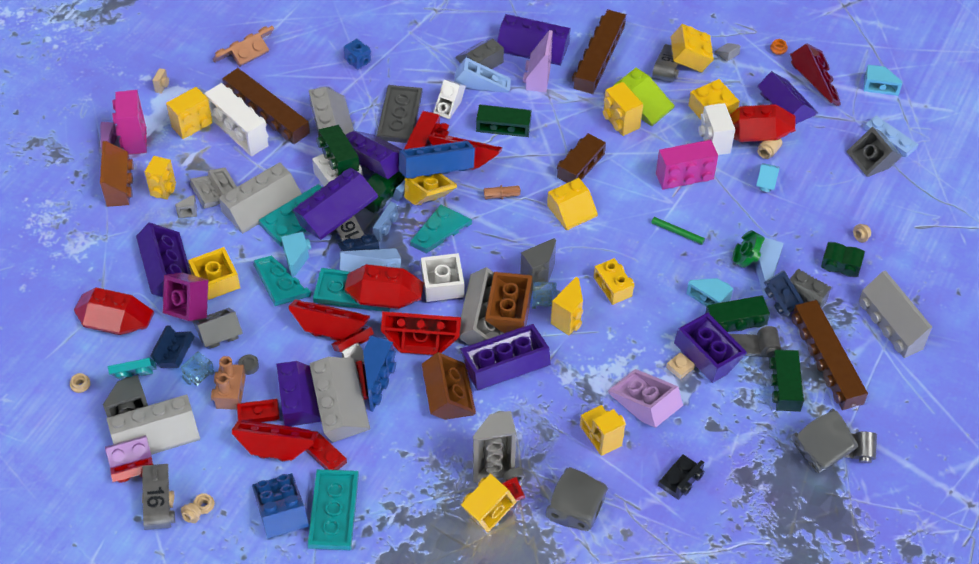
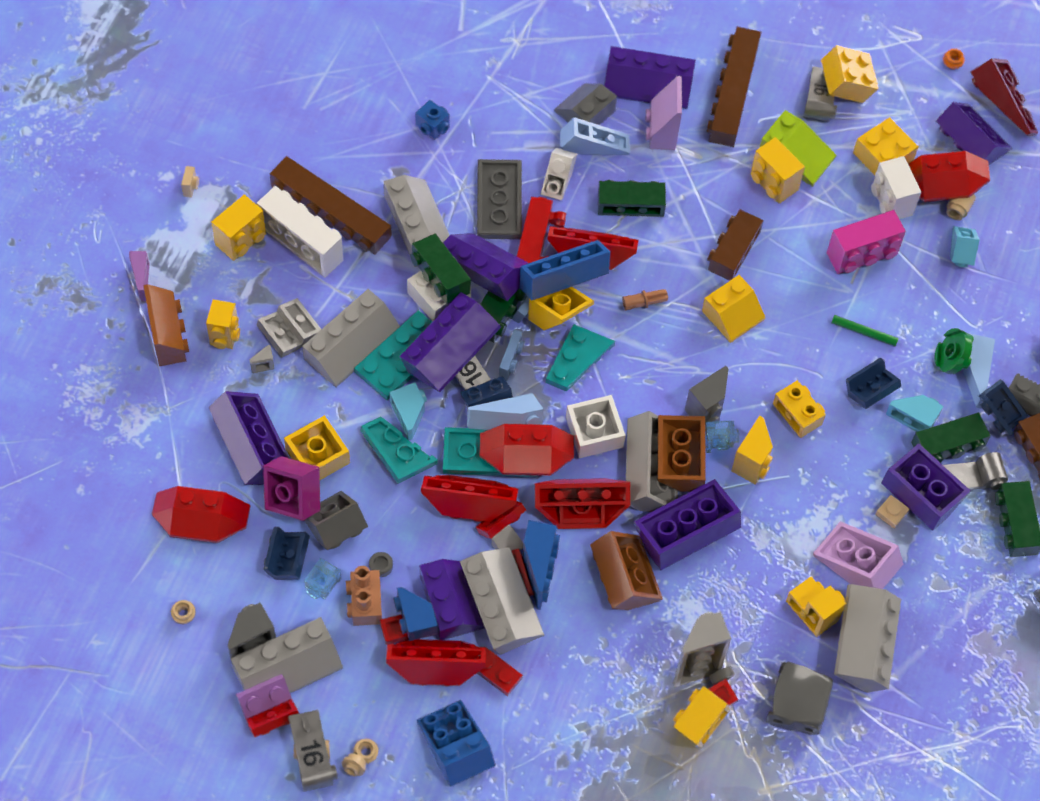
camera: 10 degrees left, 10 degrees up
teal plate [108,358,157,380] -> none
dark pink brick [112,90,147,155] -> none
nougat bracket [213,26,275,67] -> none
teal plate [308,469,359,550] -> none
black bracket [658,454,705,500] -> none
light grey slope [715,43,741,62] -> none
none -> blue slope [393,587,438,641]
none -> light grey slope [834,584,901,693]
none -> dark blue bracket [846,358,902,409]

